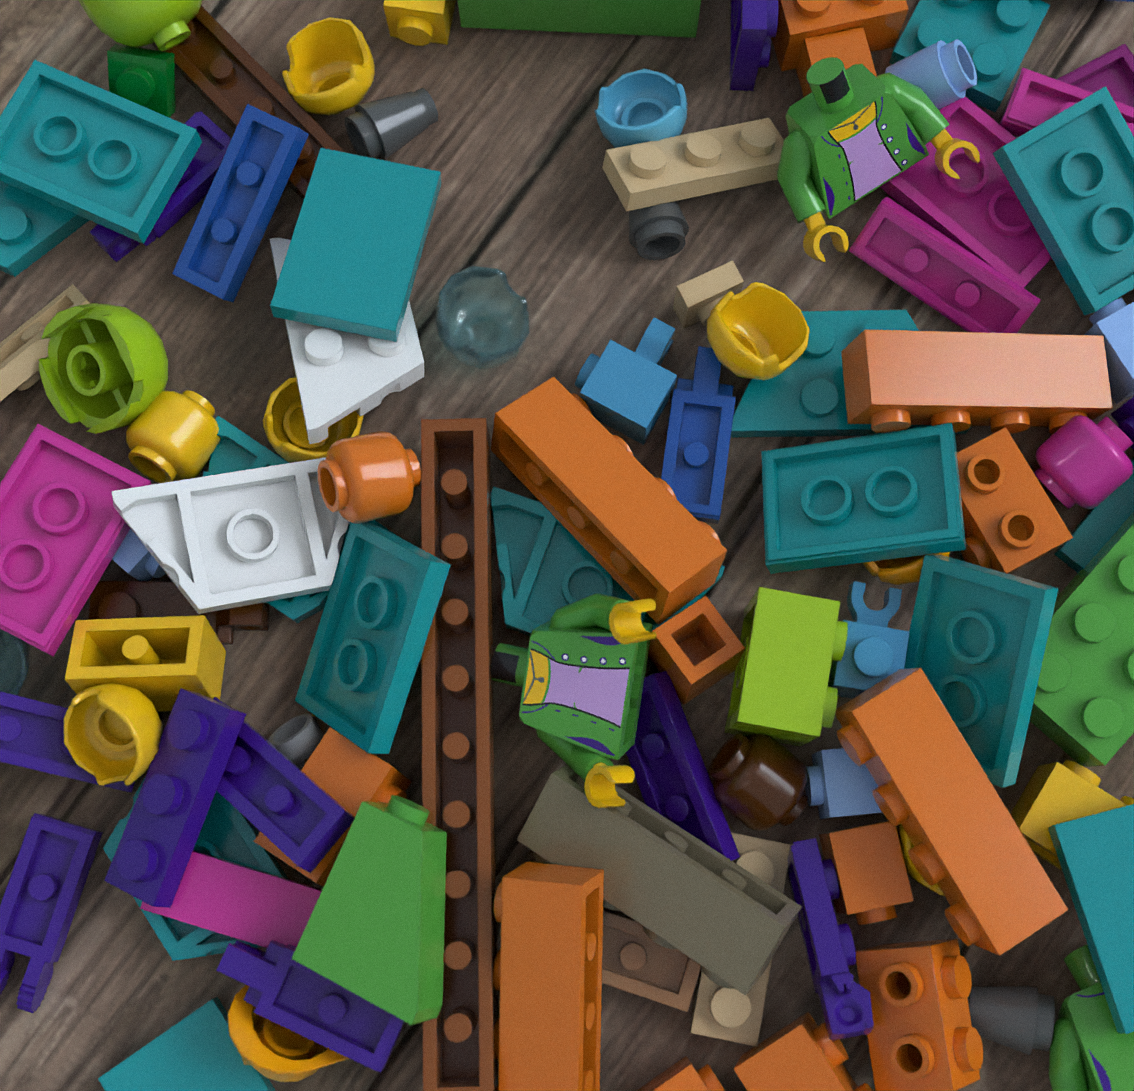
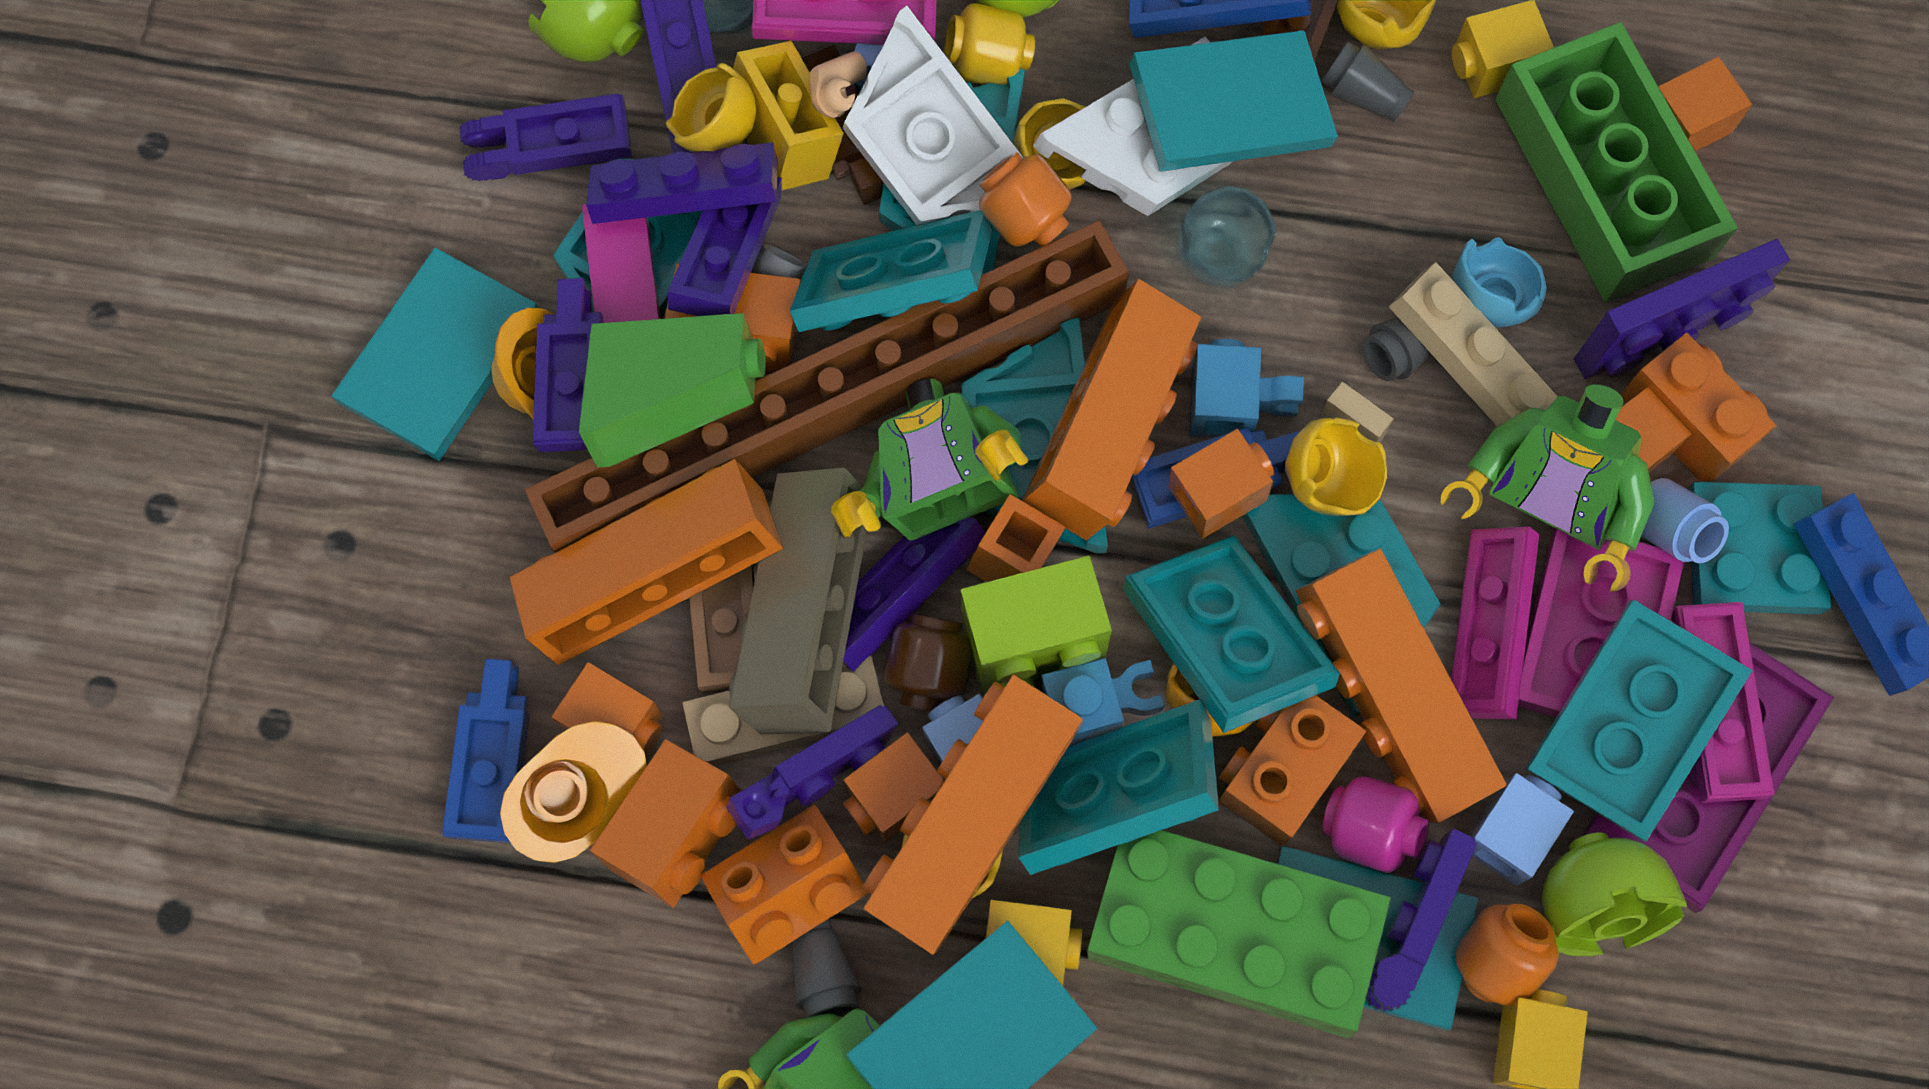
camera: 65 degrees right, 5 degrees down
none -> light nougat arm [809,51,867,118]
none -> orange brick [1168,428,1274,539]

